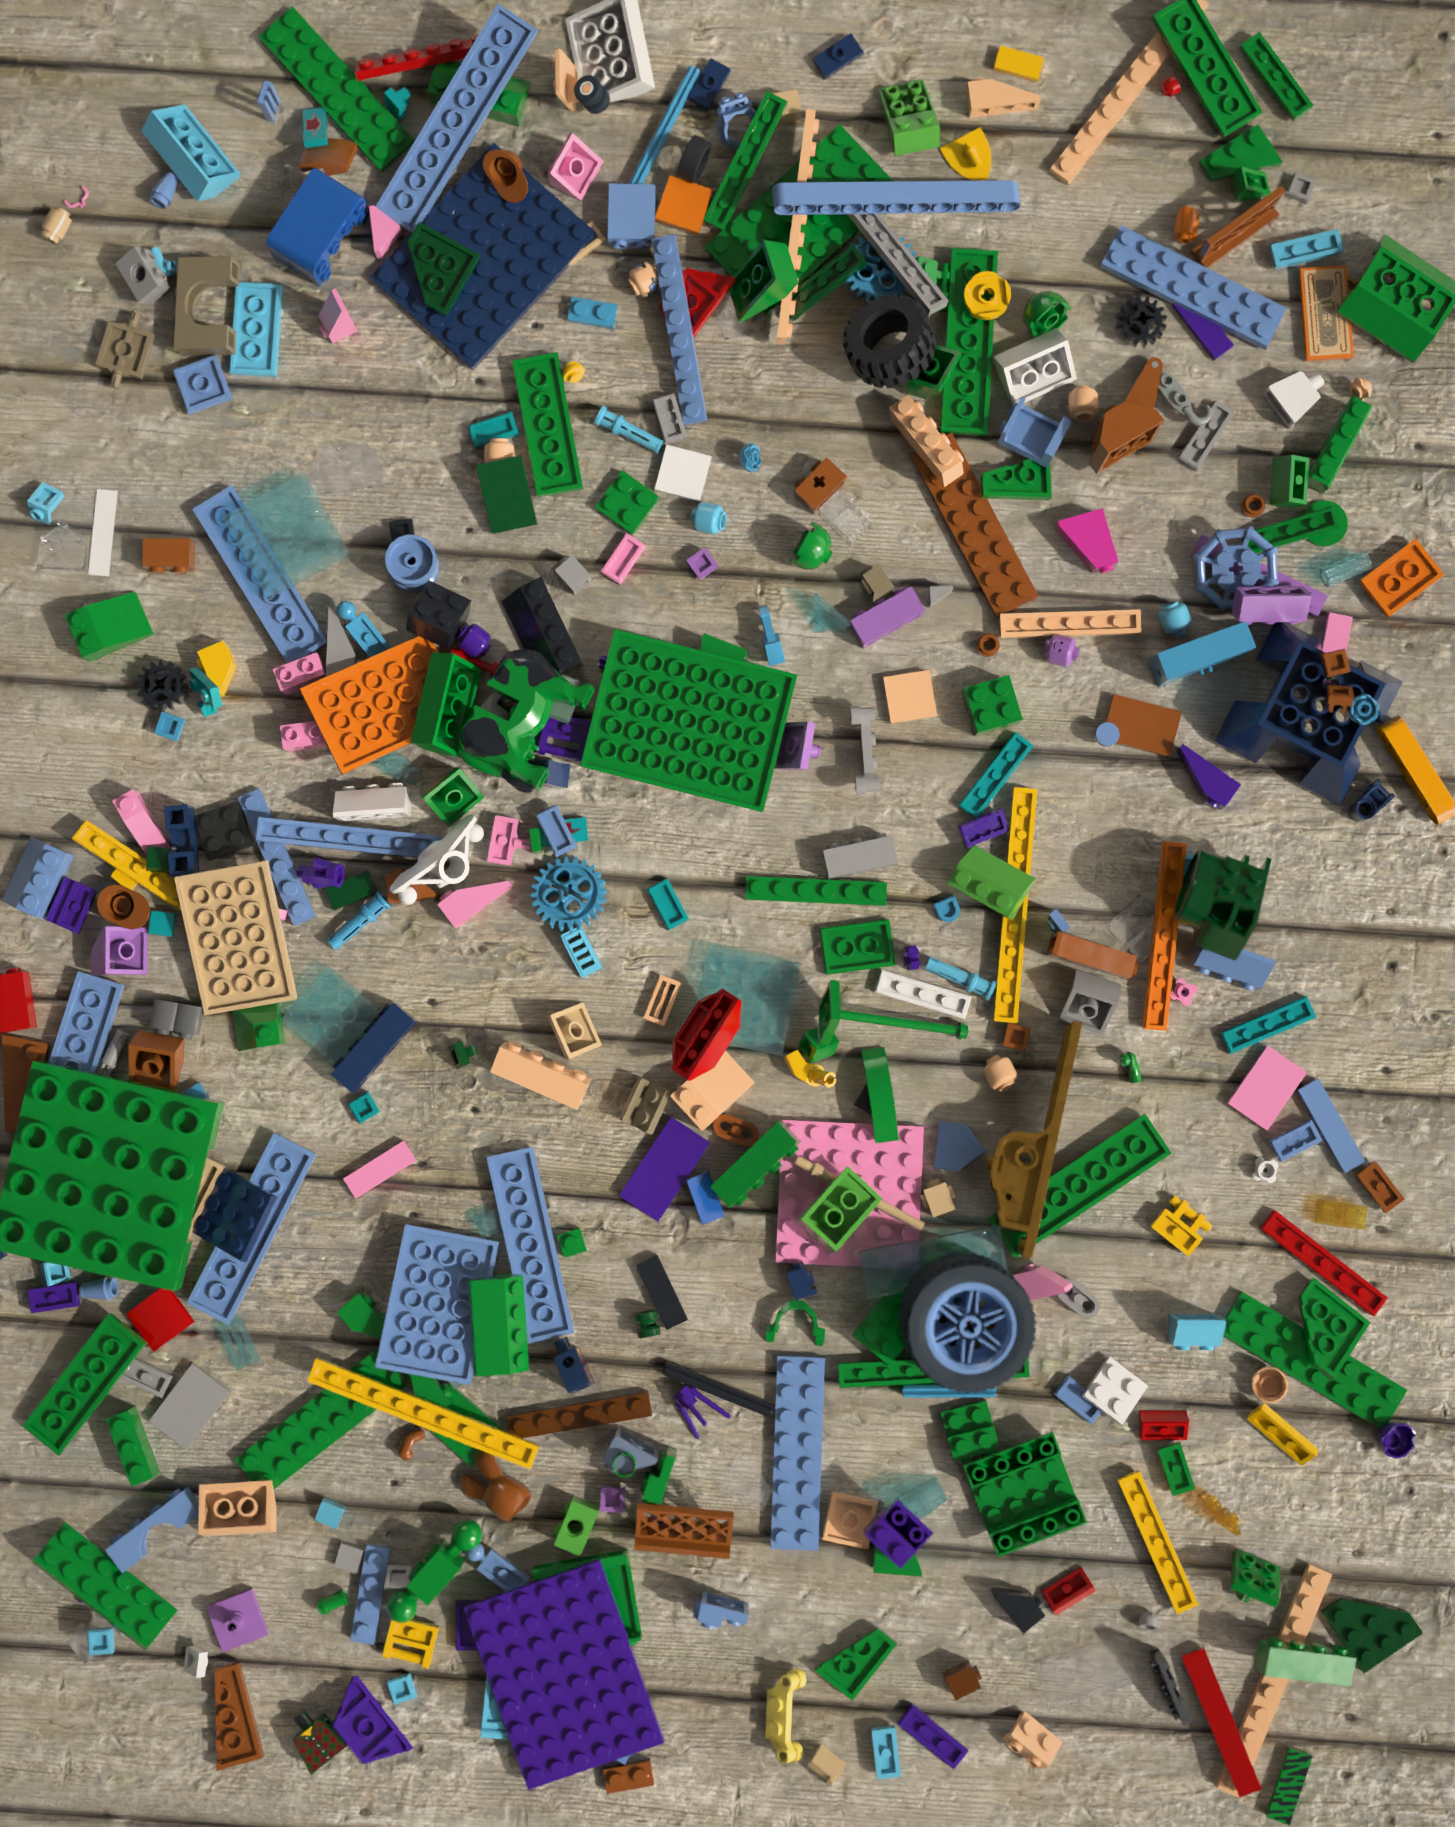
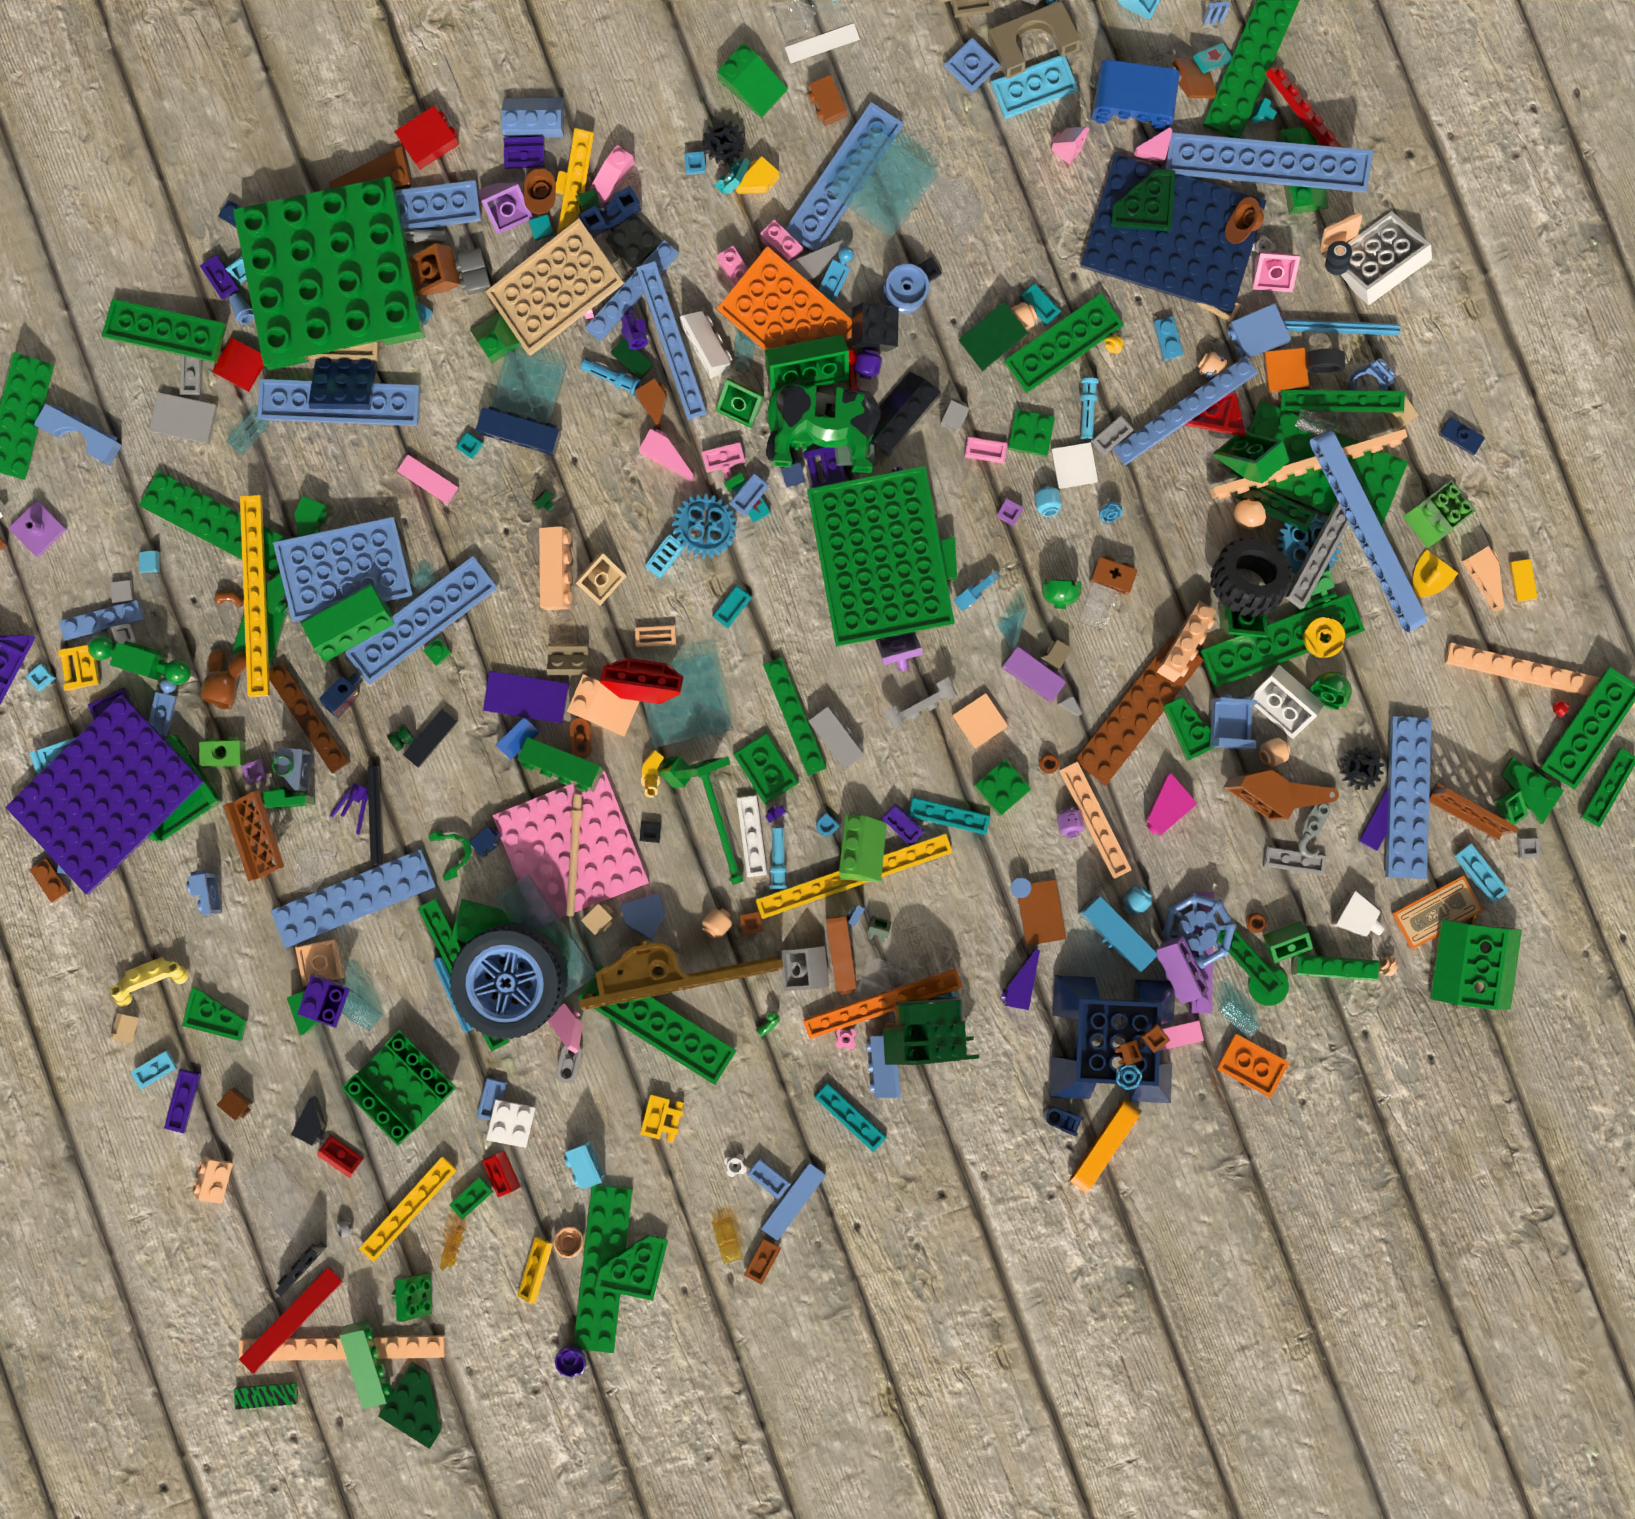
camera: 60 degrees right, 0 degrees up
green brick [106,1406,160,1487] -> none
light nougat slope [198,1481,277,1537] -> none
green pin [316,1589,349,1615] -> none
white piece [390,814,484,905] -> none
dark blue plate [688,58,731,111] -> none
bright green slope [796,1166,883,1254] -> none
green slope [861,1047,899,1144] -> none
green plate [940,1399,1000,1464] -> none
orange brick [1173,206,1199,244] -> none
bright pink tile [1227,1045,1307,1131] -> none
red tile [1259,1210,1388,1317] -> none
none -> dark green tile [868,916,891,943]
none -> light nougat hair [1234,499,1266,530]
none -> white plate [1252,235,1275,254]
none -> clear wing [1295,409,1340,436]

